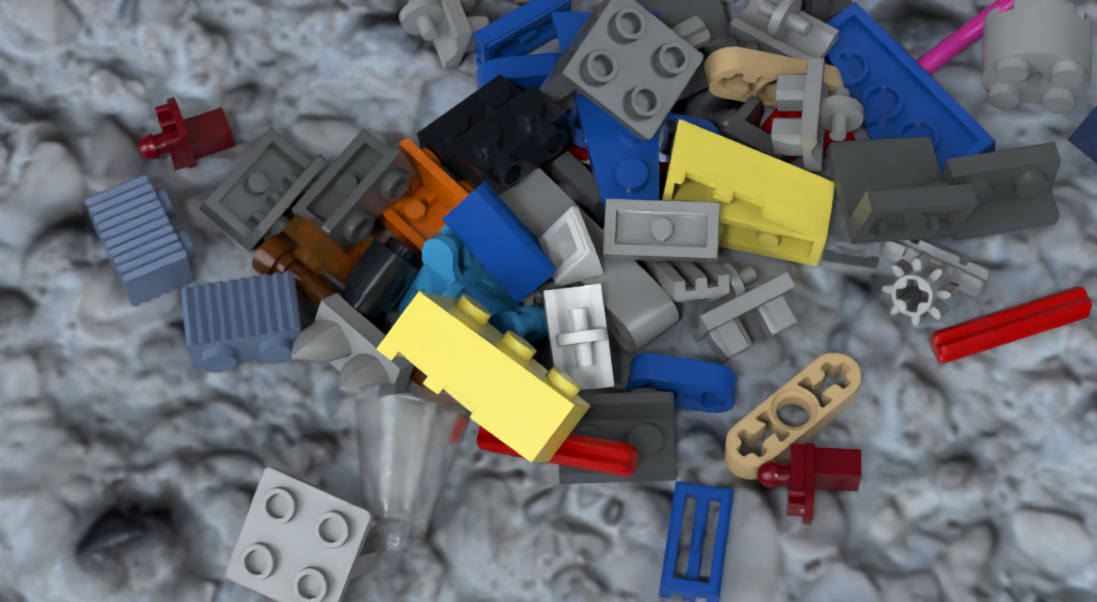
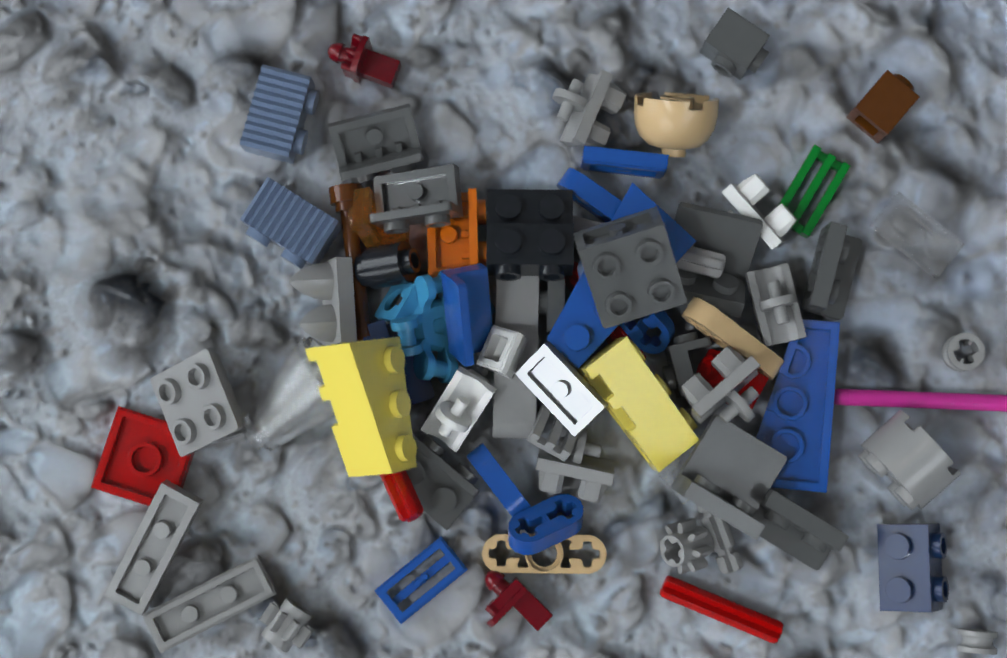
camera: 40 degrees right, 25 degrees up
none -> blue beam [508,494,584,555]

